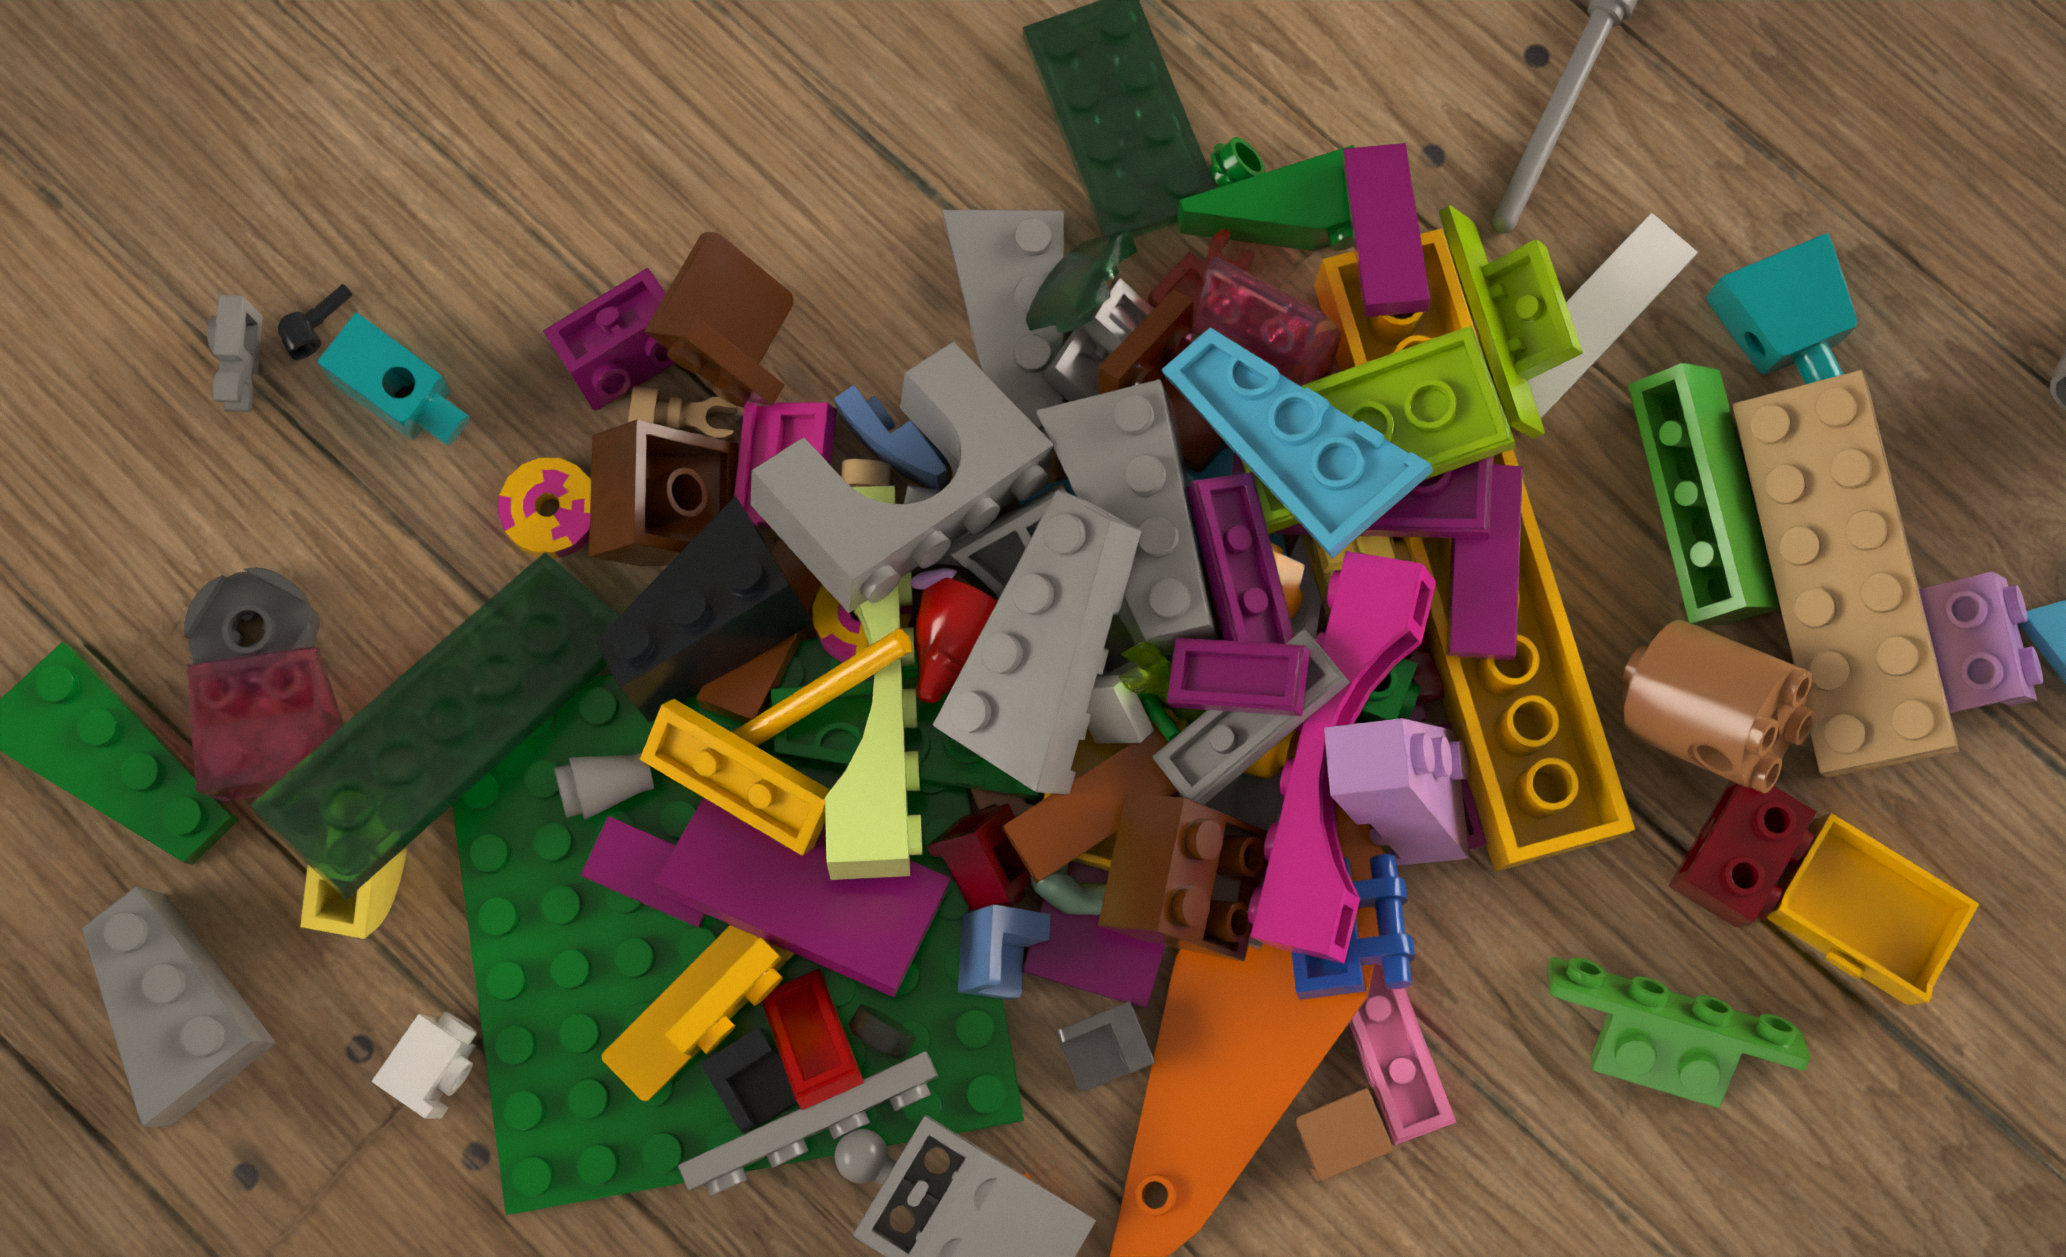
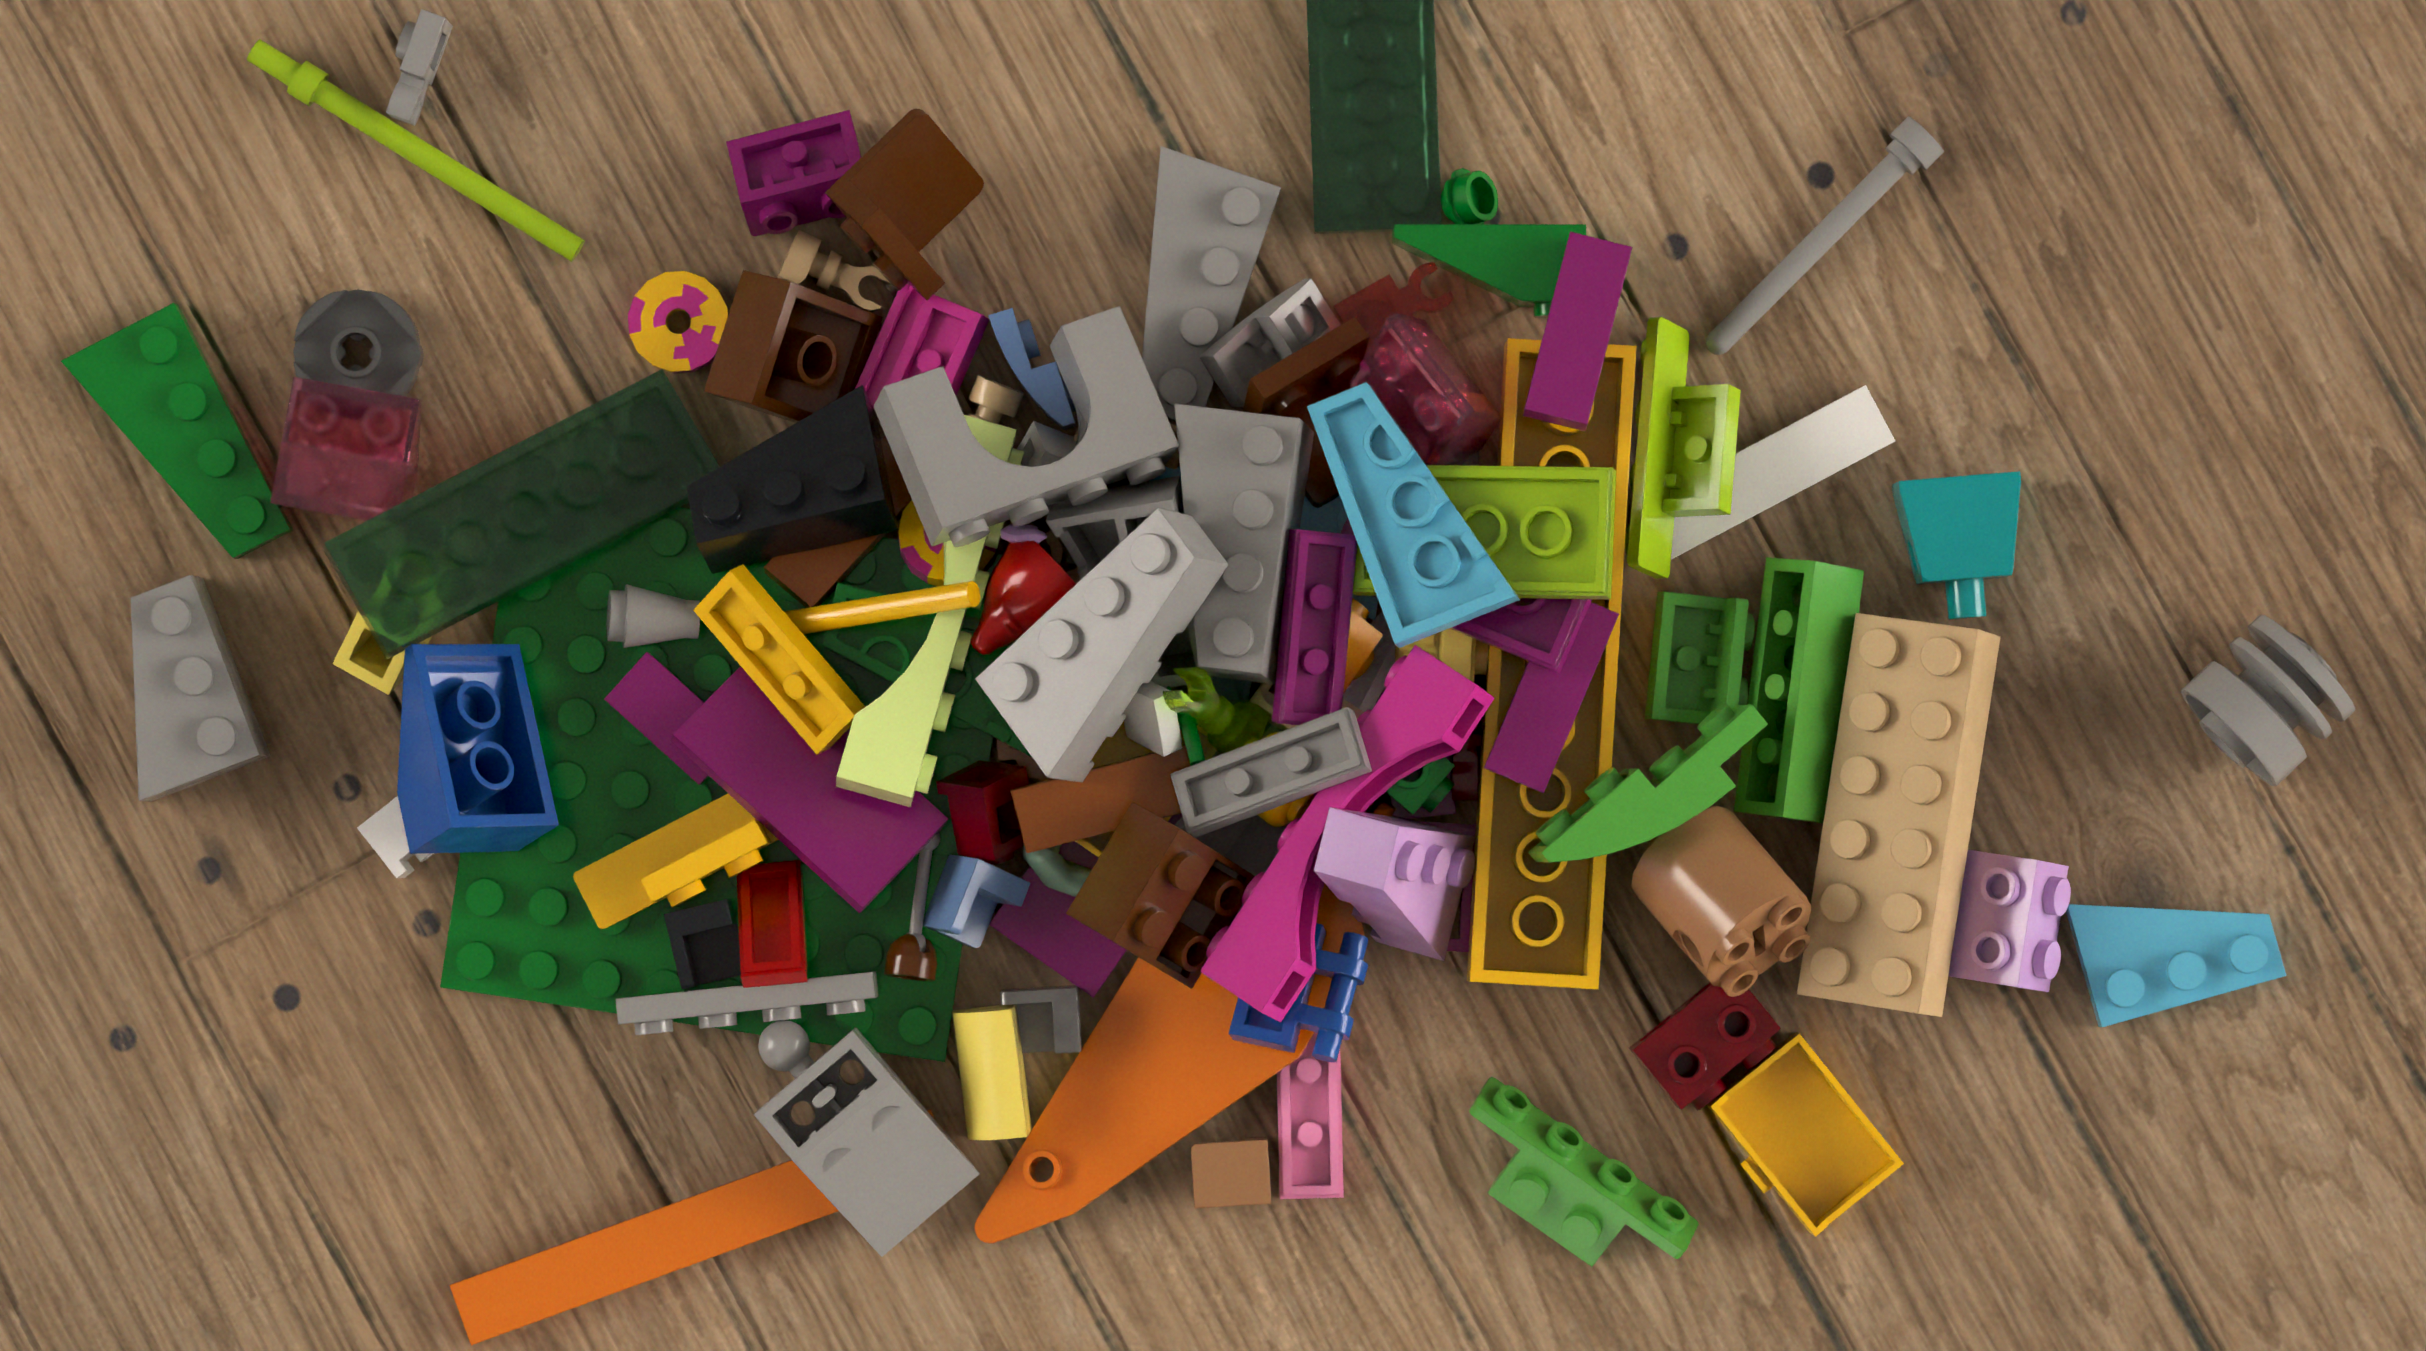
camera: 20 degrees right, 10 degrees up
black hand [278,284,353,360] -> none
teal torso [317,312,470,446] -> none
clear smoke tile [848,1003,917,1059] -> none
clear green slope [1025,229,1138,333] -> none
magenta tile [1167,638,1310,716] -> none
none -> lime bar [247,39,585,262]
none -> blue slope [397,644,559,854]
none -> hinge [884,833,941,982]
none -> light yellow brick [952,1004,1032,1140]
none -> bright green slope [1528,703,1768,863]
none -> bright green bracket [1645,591,1755,725]

